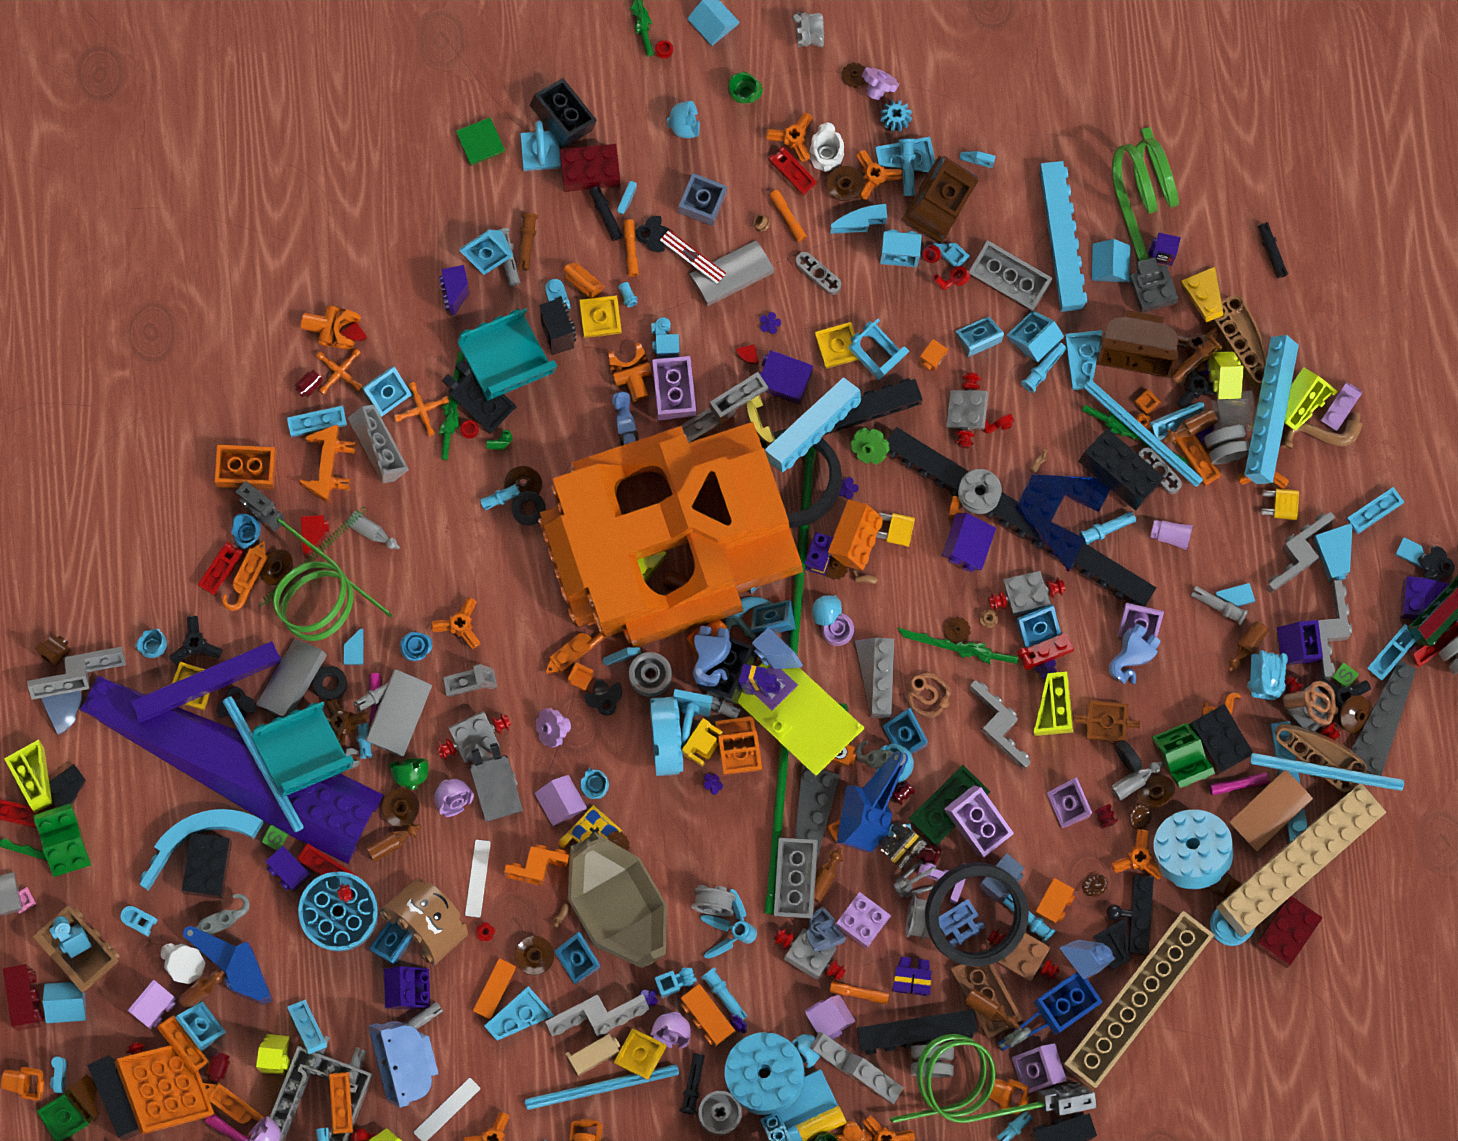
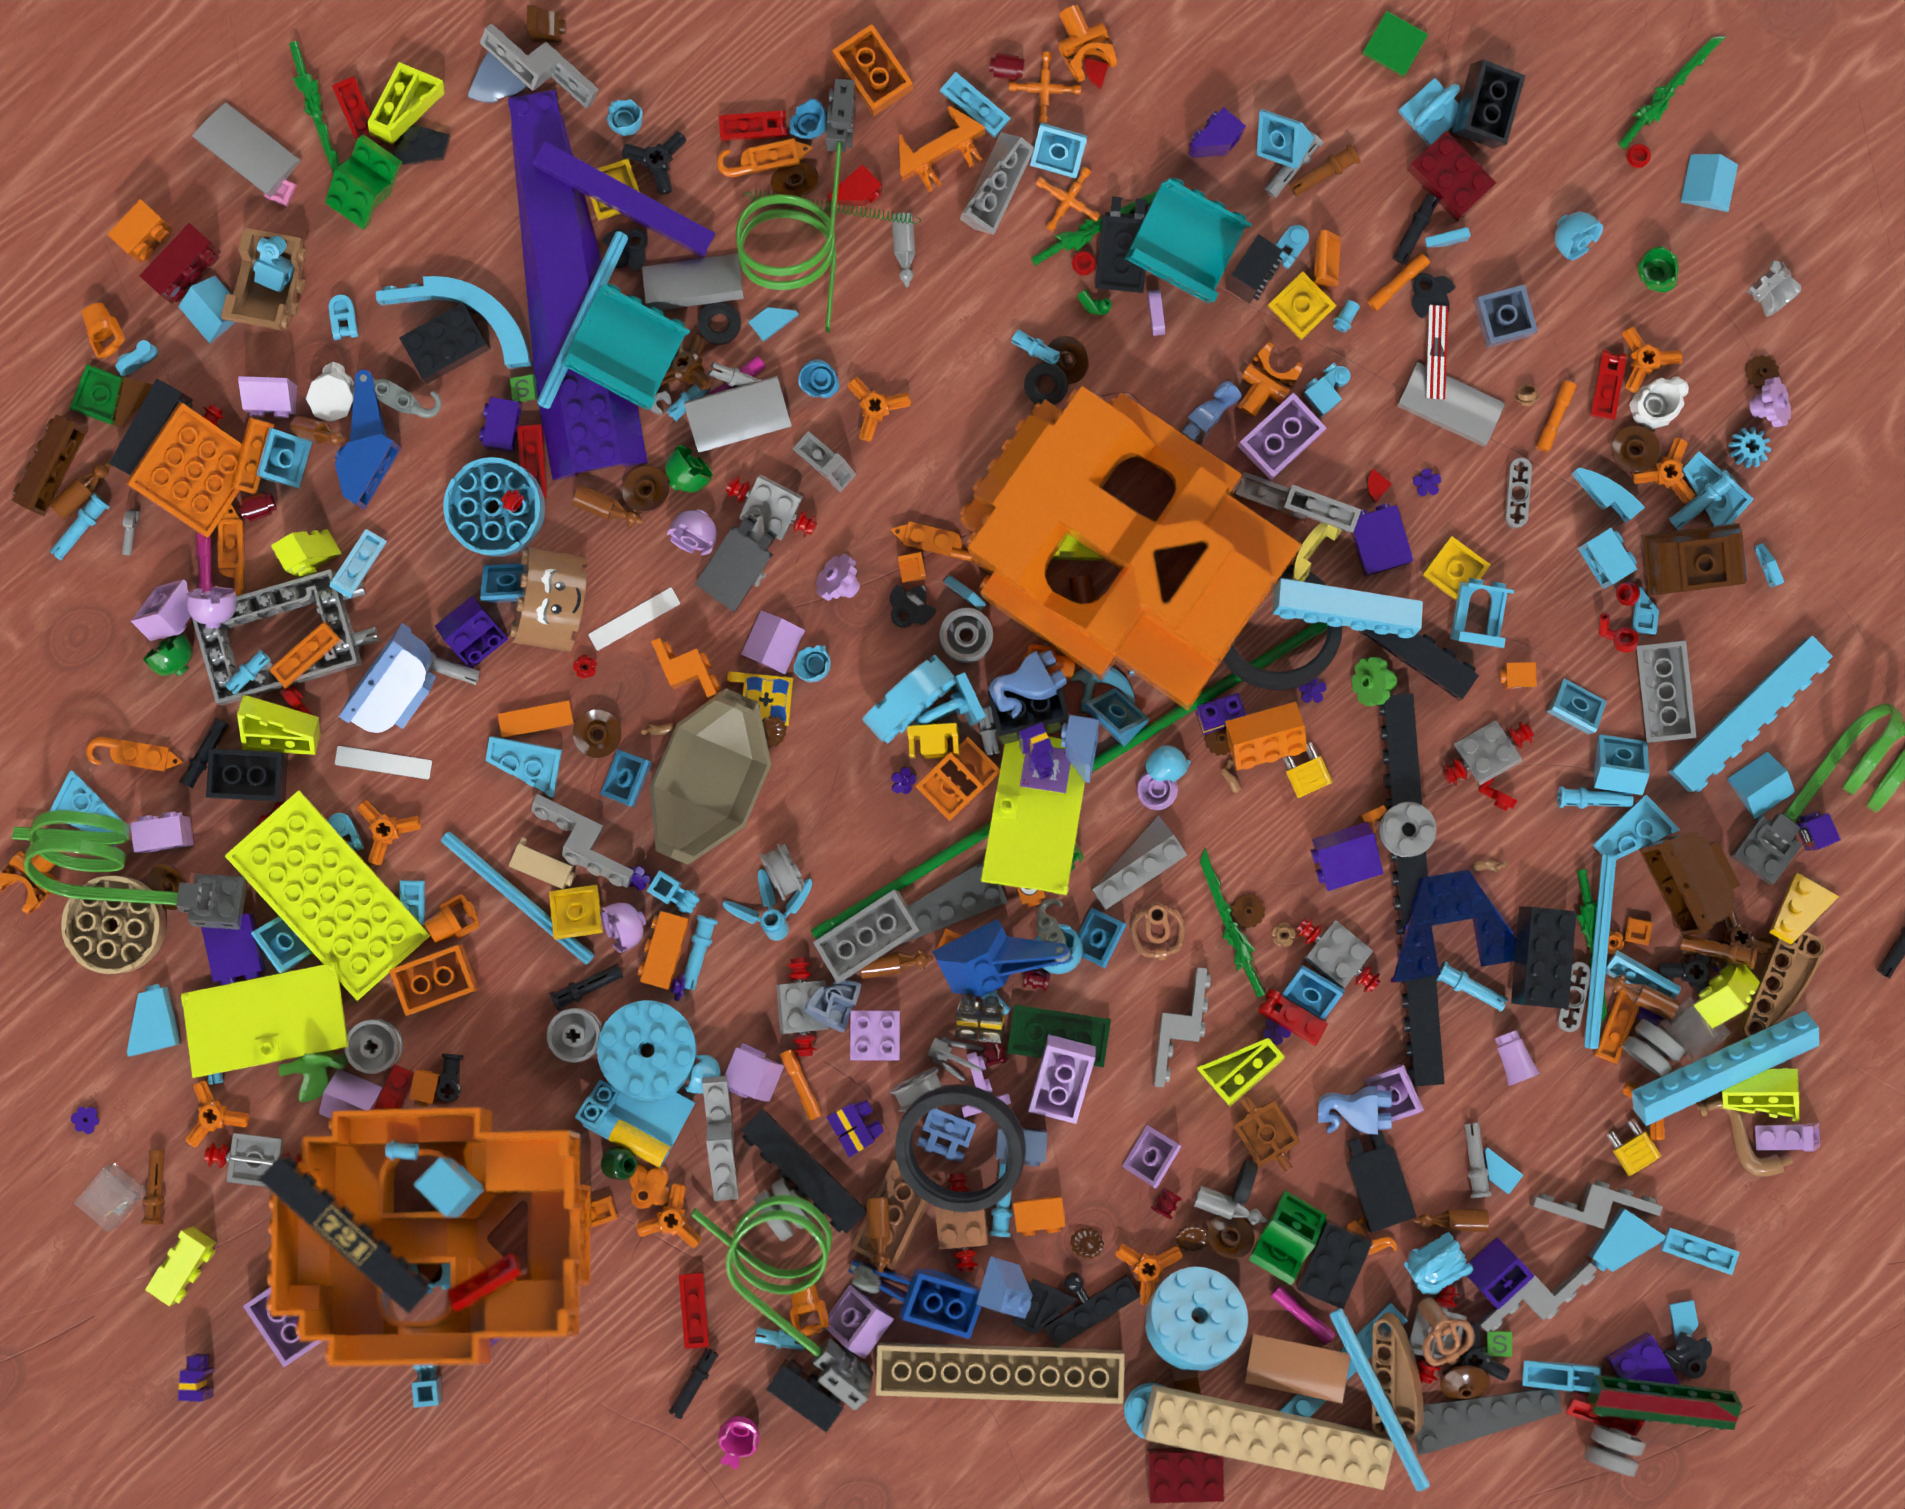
camera: 65 degrees right, 10 degrees up
none -> lavender beam [1147,289,1165,336]
none -> black tile [1346,1130,1417,1233]

